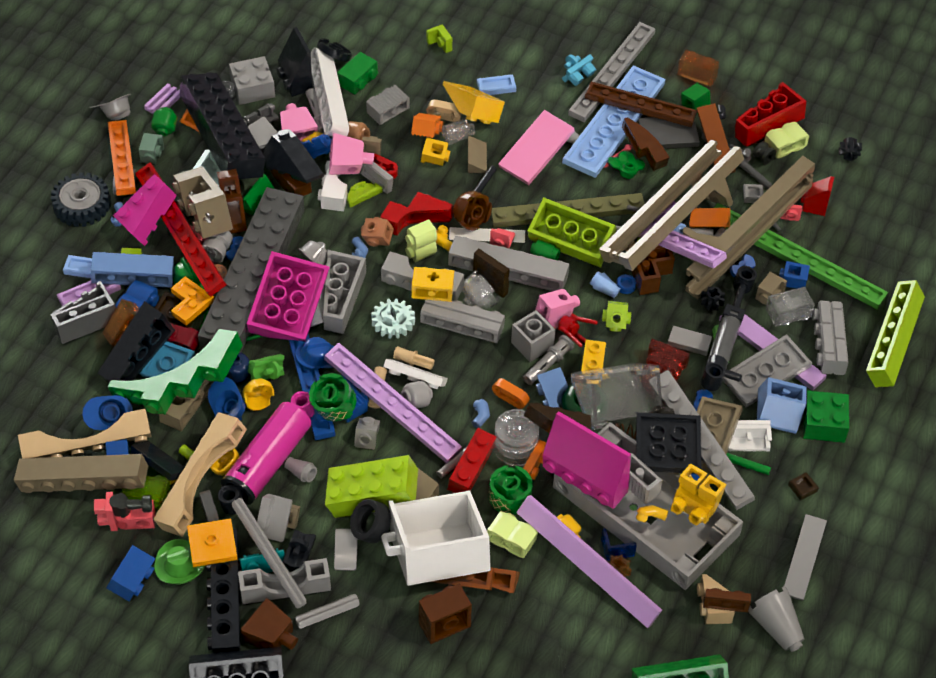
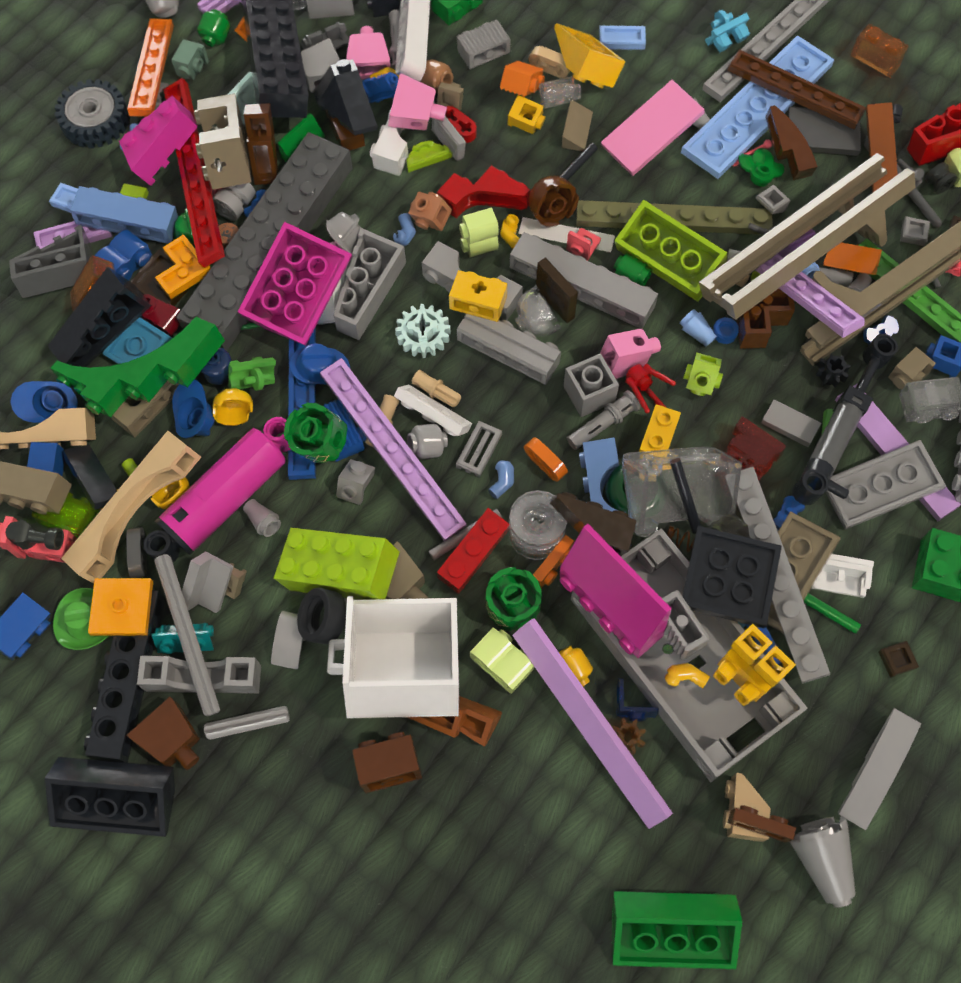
camera: 15 degrees right, 15 degrees up
black hips [283,530,316,571] -> none
green brick [681,83,711,114] -> none
medium blue slope [757,377,807,434] -> none
none -> light grey tile [456,421,502,478]
none -> black bar [670,458,701,534]
none -> light grey slope [756,185,791,214]

